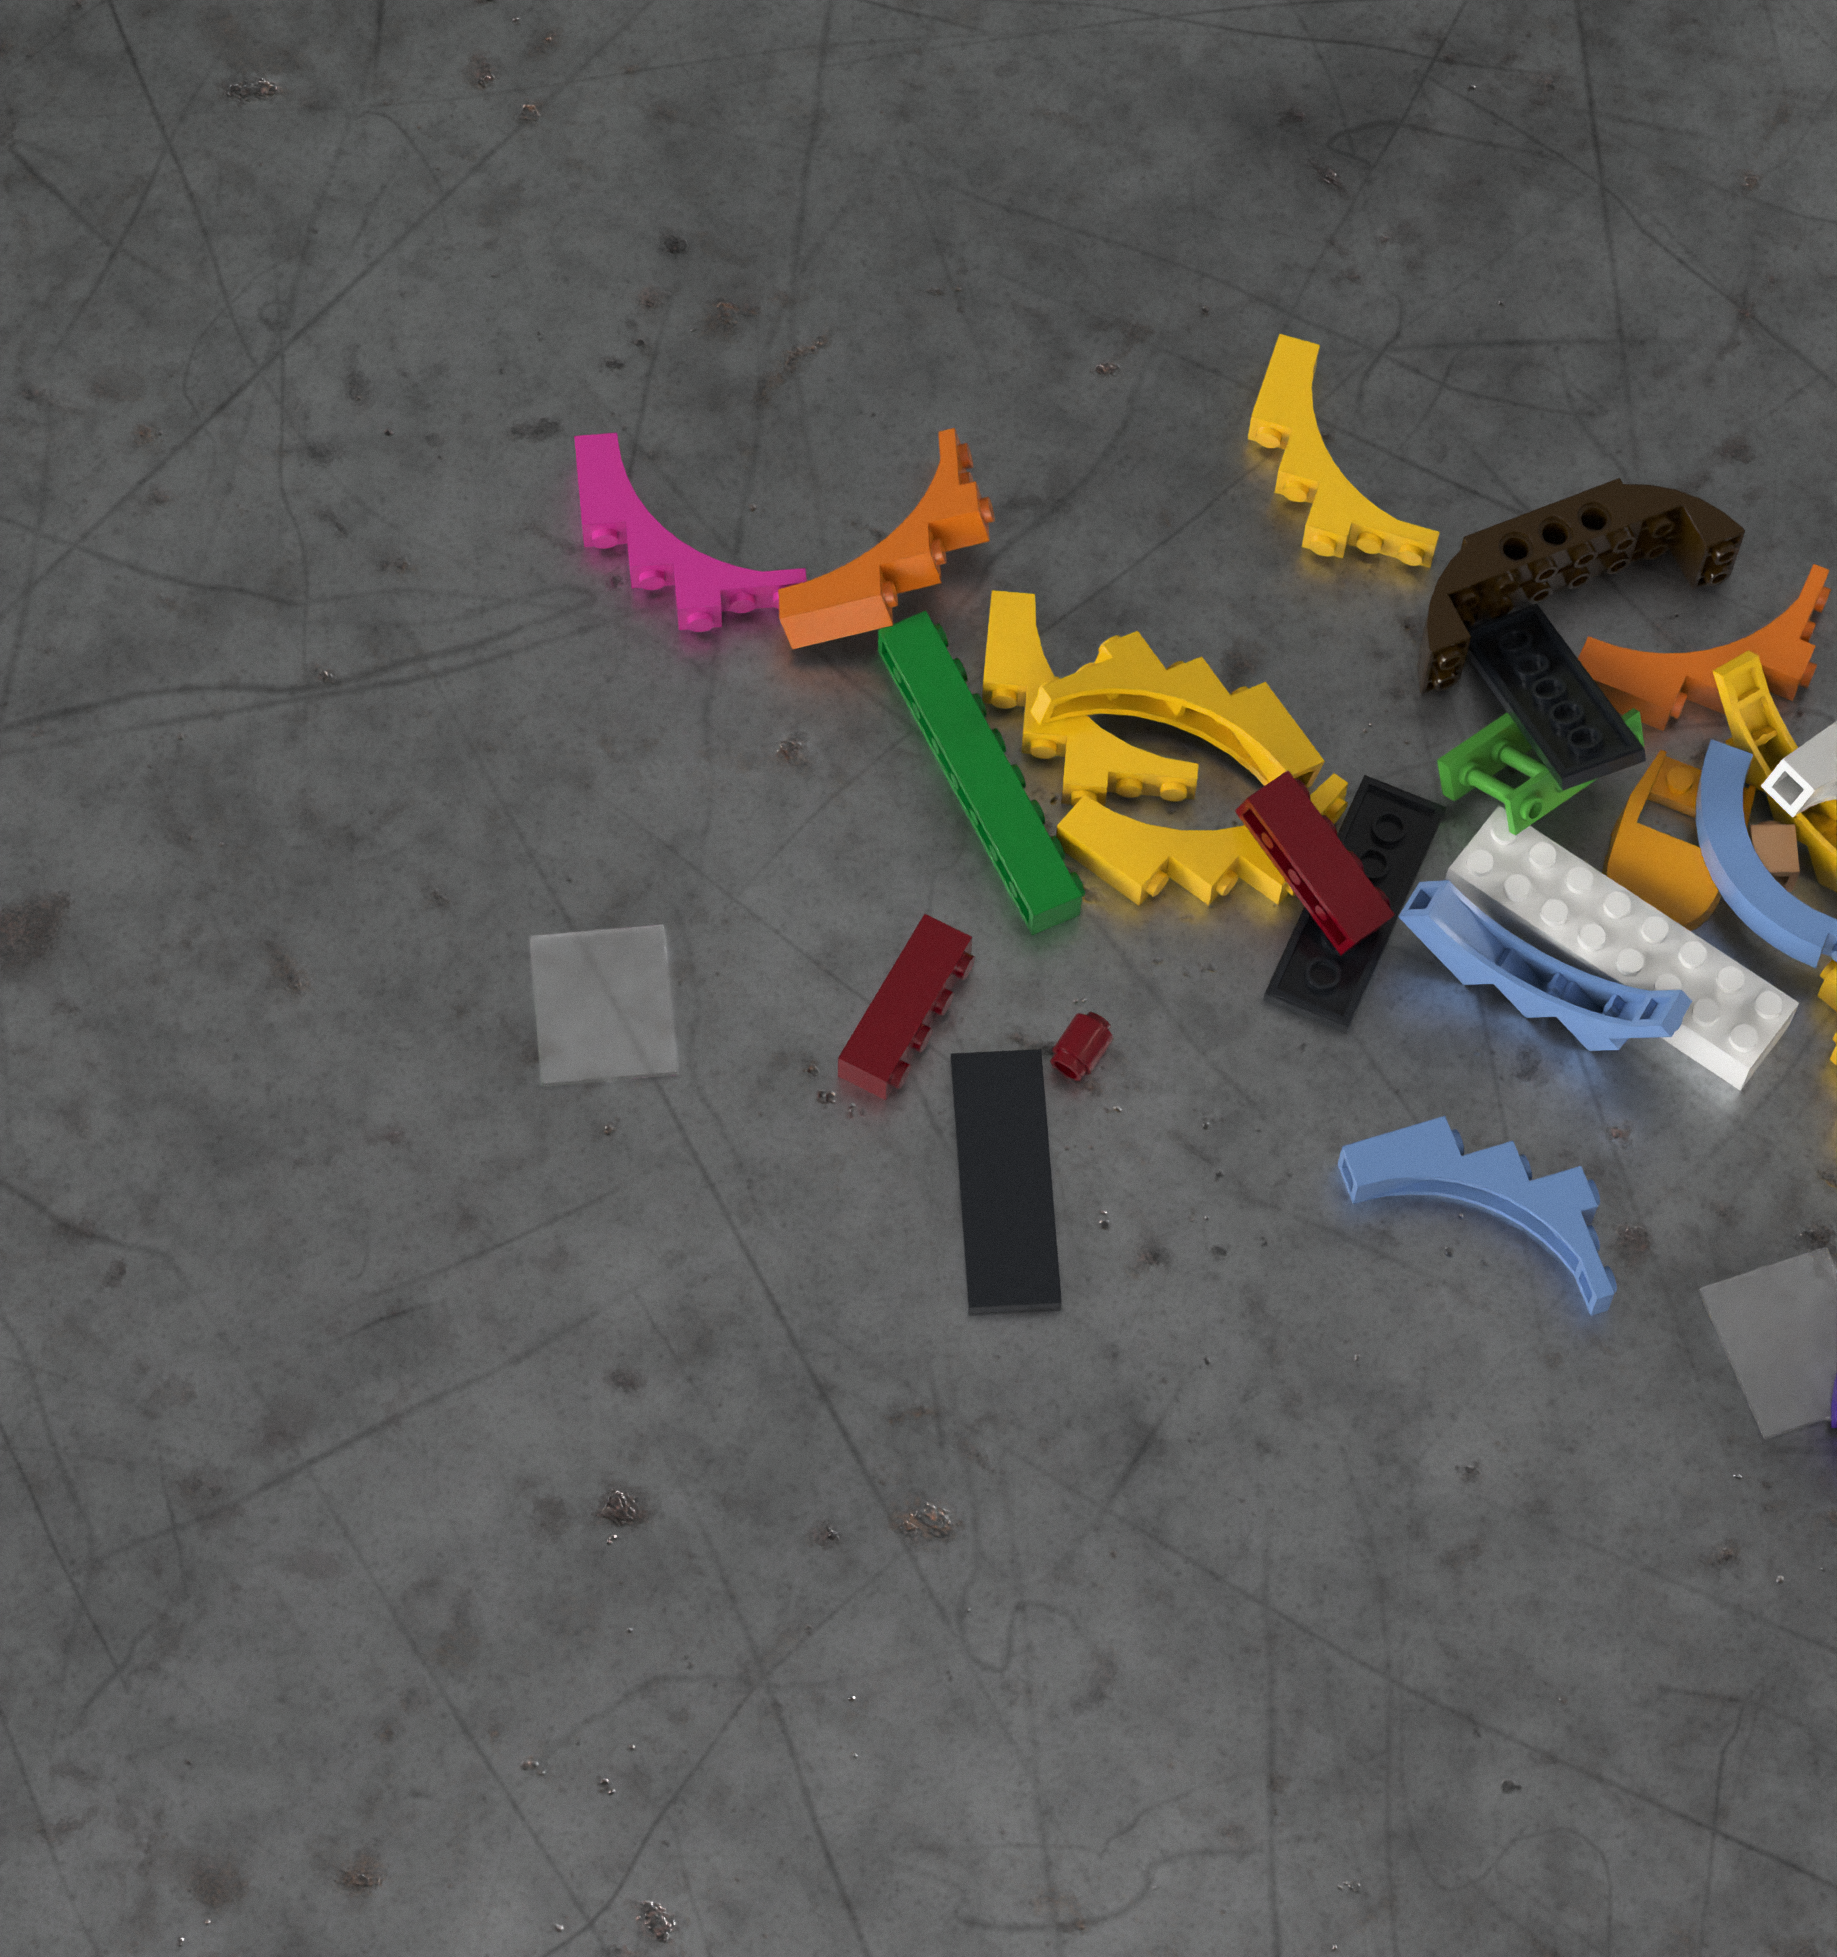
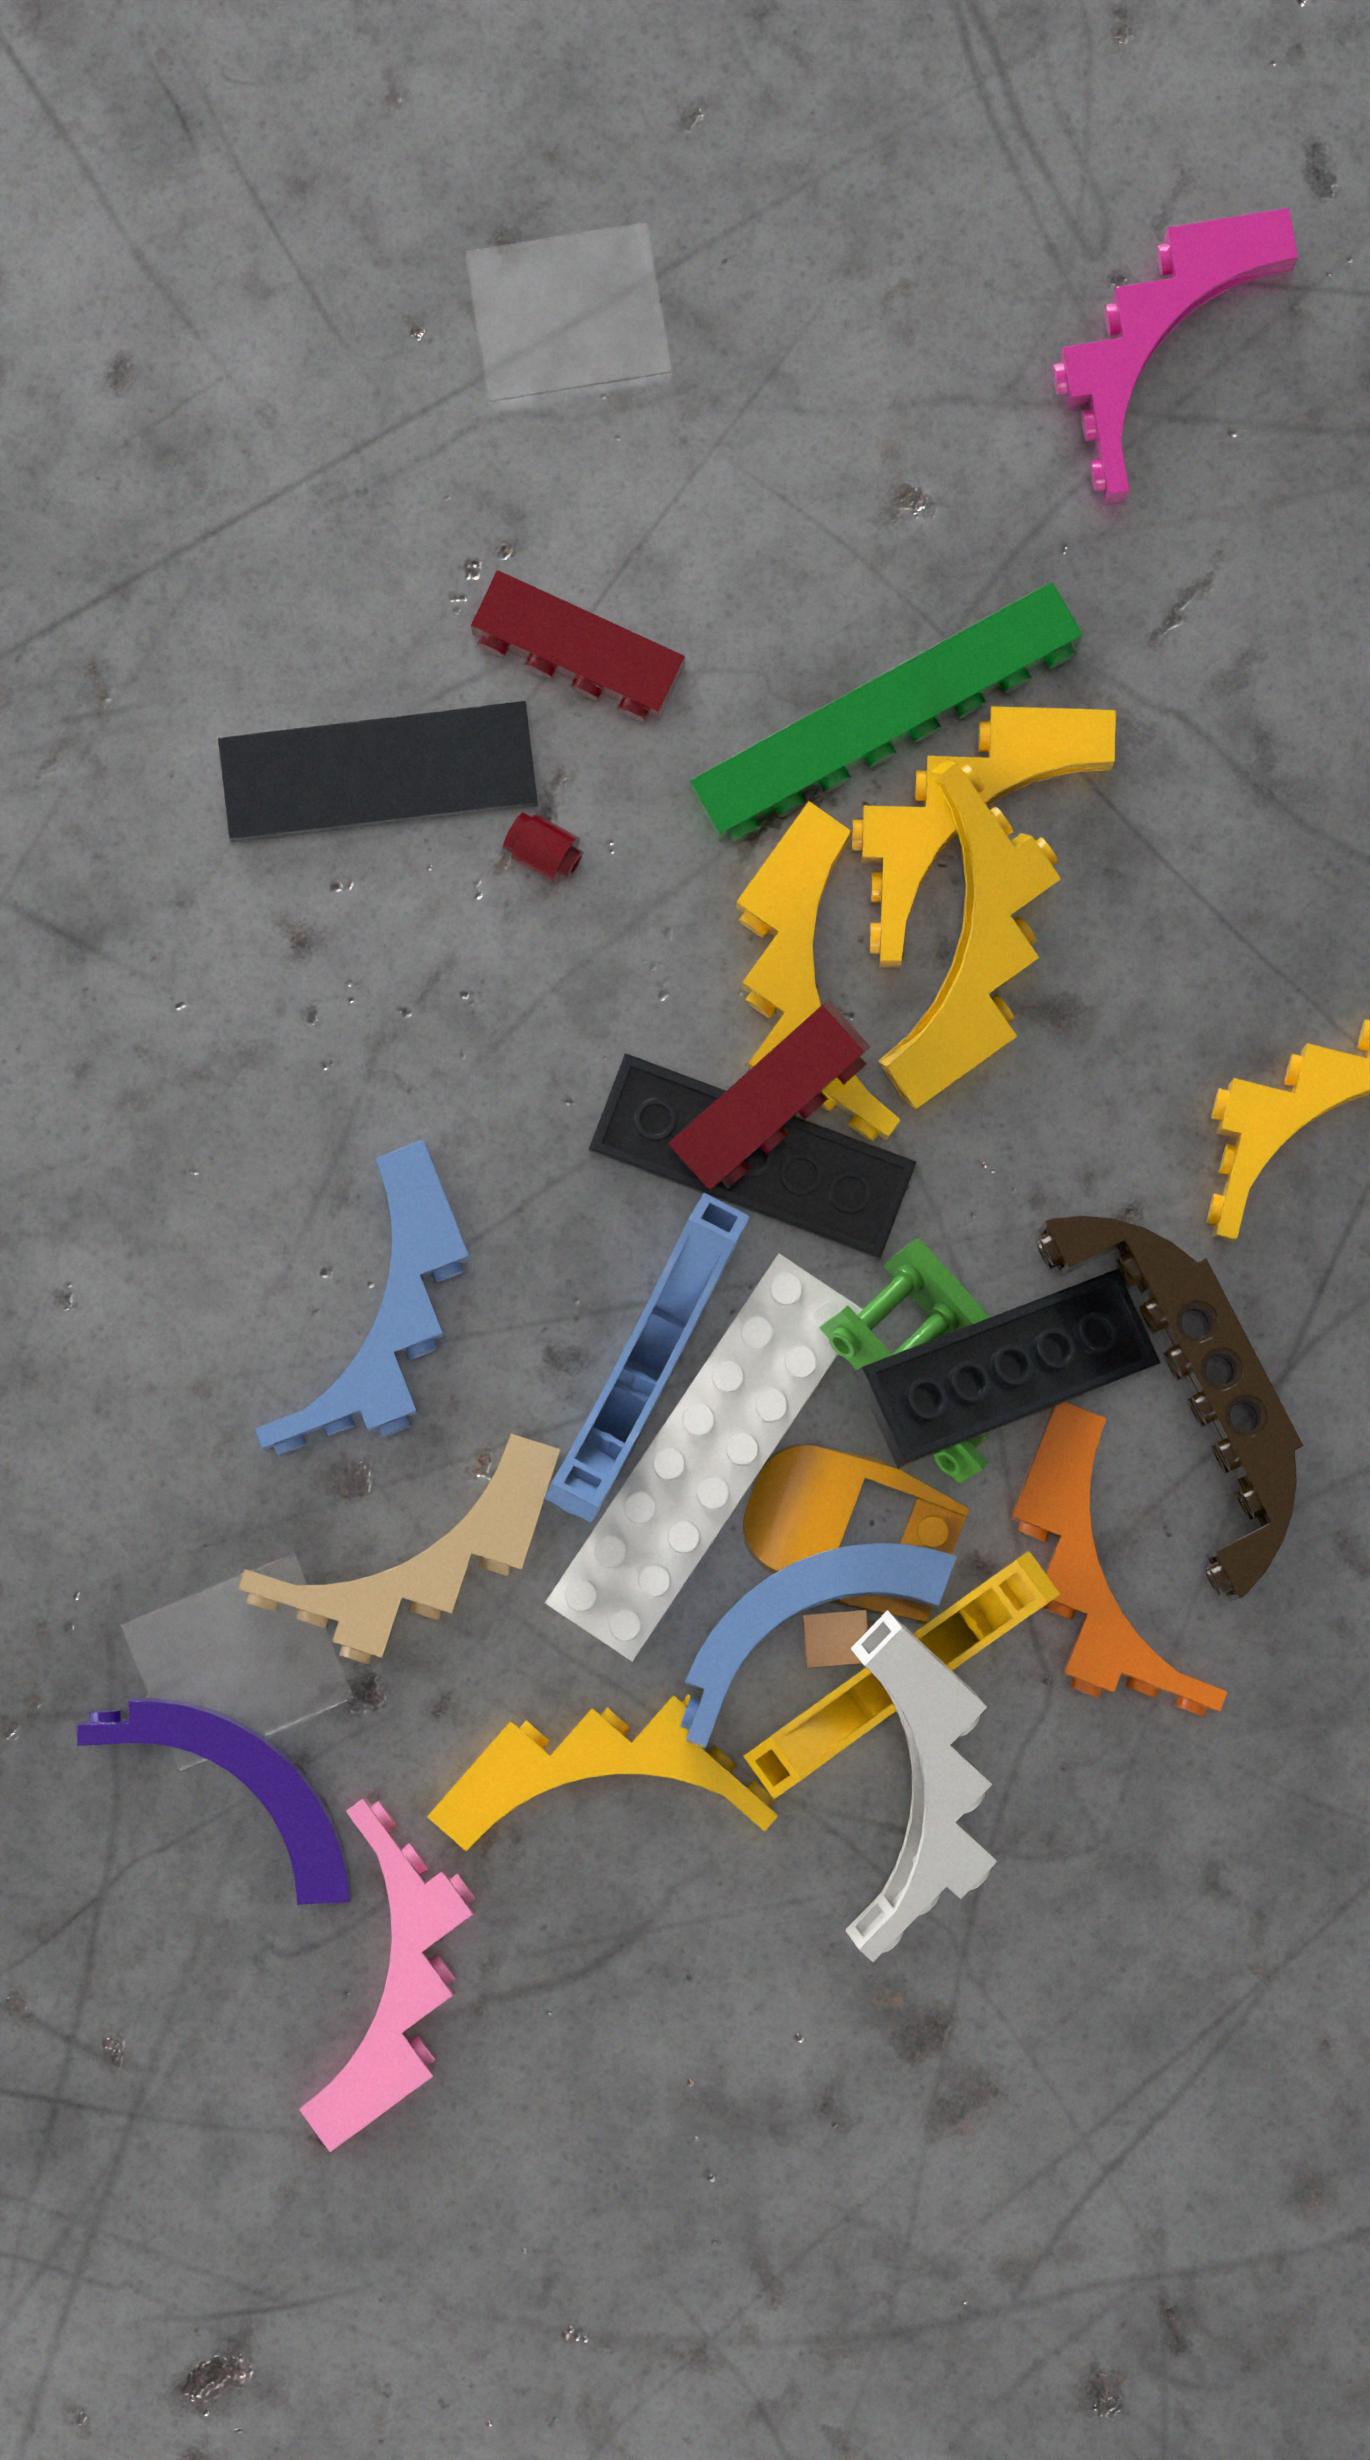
camera: 90 degrees right, 20 degrees up
orange arch [778,428,995,650] -> none
none -> tan arch [238,1433,561,1664]

